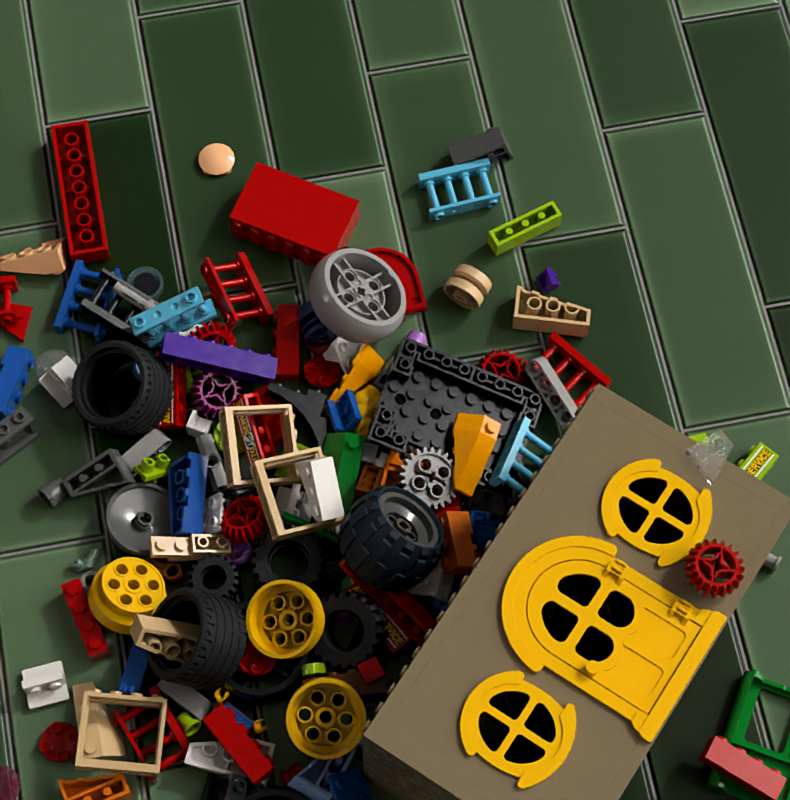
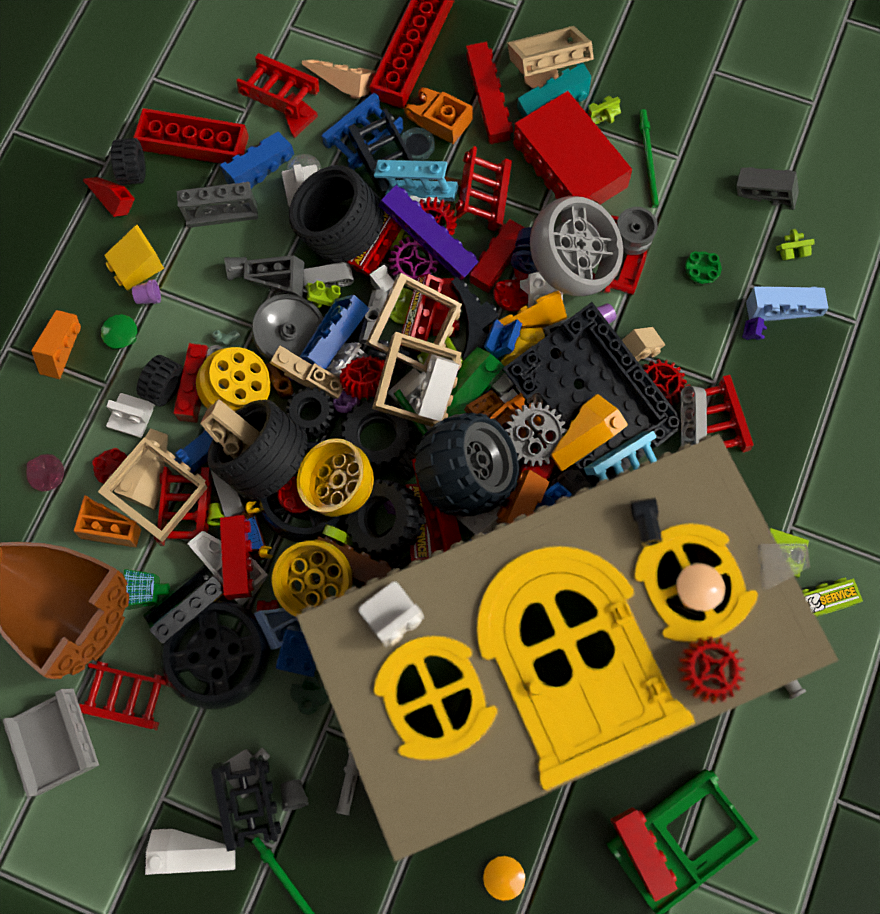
camera: 40 degrees right, 5 degrees up
light grey pin [112,281,156,312] -> none
red tile [357,656,385,685] -> none
medium azure fence [418,158,501,221] -> none
tan wheel [443,264,492,310] -> none
lime brick [487,200,562,256] -> none
tan wedge [512,285,591,338] -> none
none -> black tyre [136,355,183,407]
none -> white bracket [359,582,424,646]
none -> orange brick [404,88,473,144]
none -> red brick [466,42,513,144]
none -> tan window [507,26,594,77]
none -> teal wedge [517,62,592,118]
none -> lime hips [588,96,621,124]
none -> dark grey wheel [616,207,658,255]
none -> tan brick [622,327,665,361]
none -> black piece [631,497,663,546]
none -> green bar [639,109,659,208]
none -> light nougat dish [677,564,724,611]
none -> green dish [685,251,722,284]
none -> light blue wedge [746,287,828,321]
none -> lime hips [776,229,815,260]

